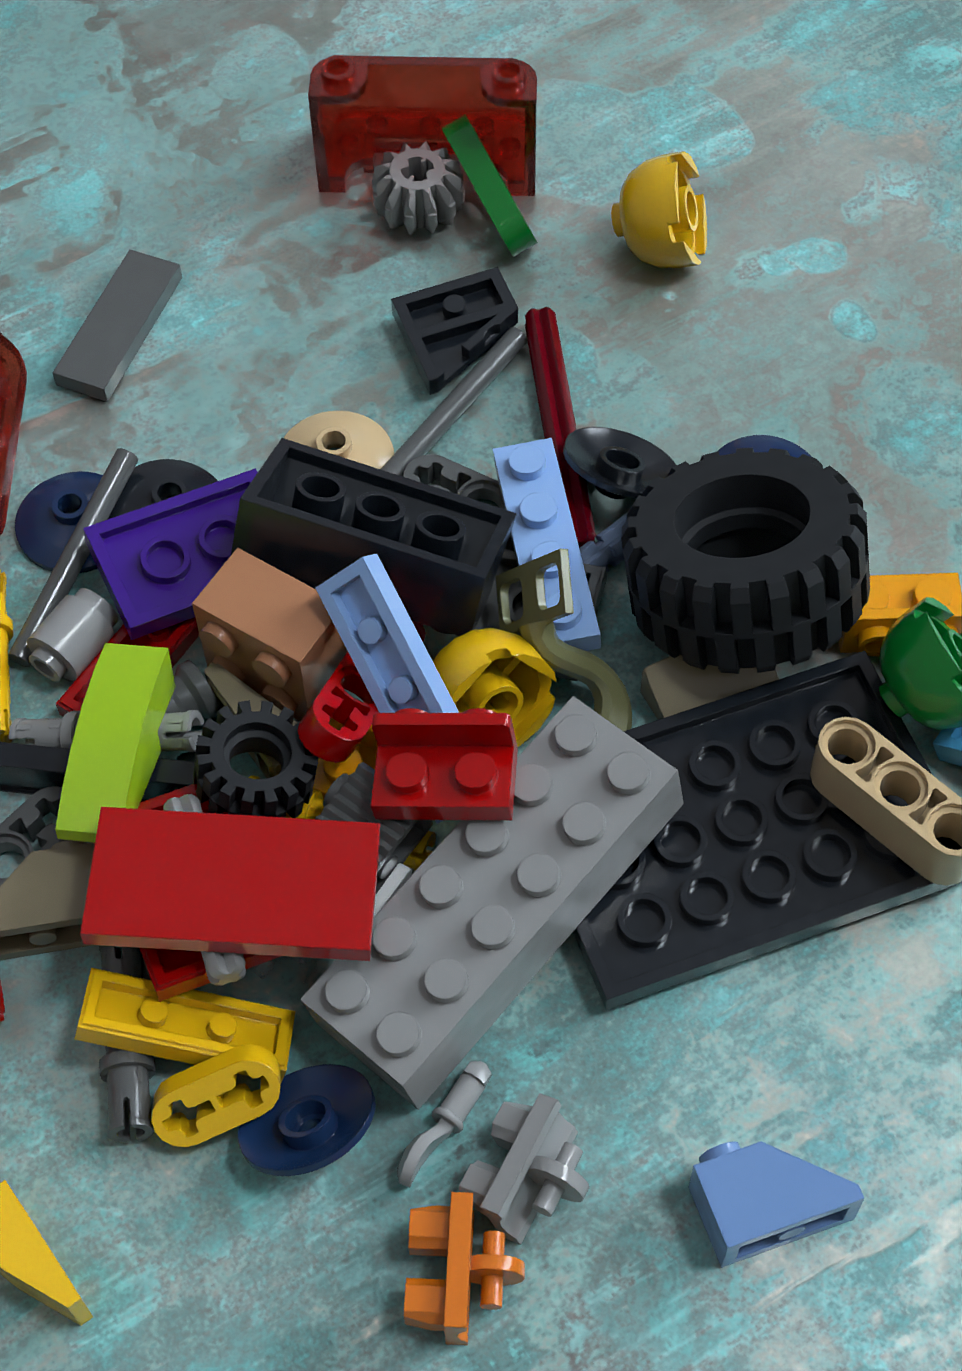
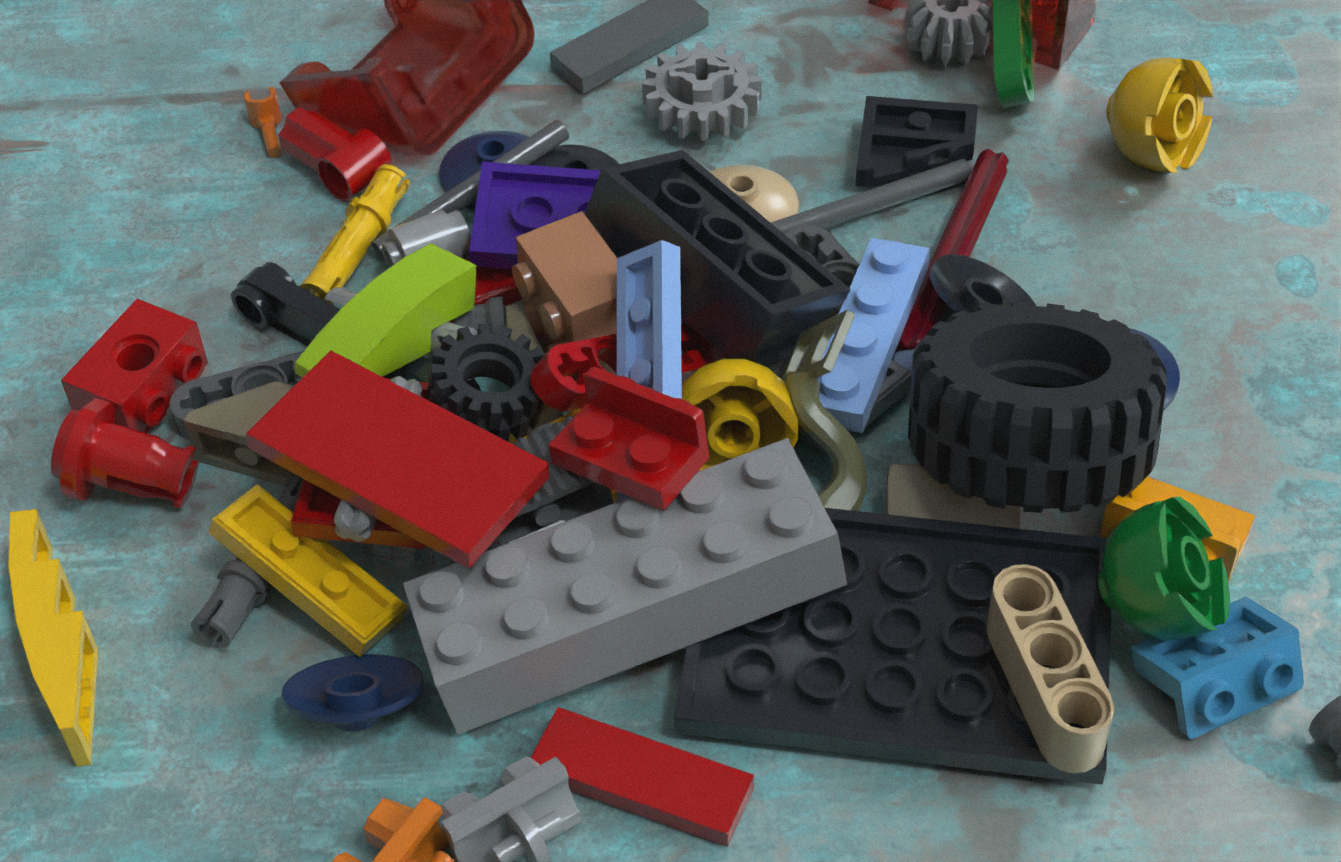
camera: 30 degrees right, 10 degrees down
yellow beam [151,1044,281,1147] -> none
light grey piece [397,1061,492,1188] -> none
none -> red tile [531,707,754,847]
none -> light grey gear [642,42,762,141]

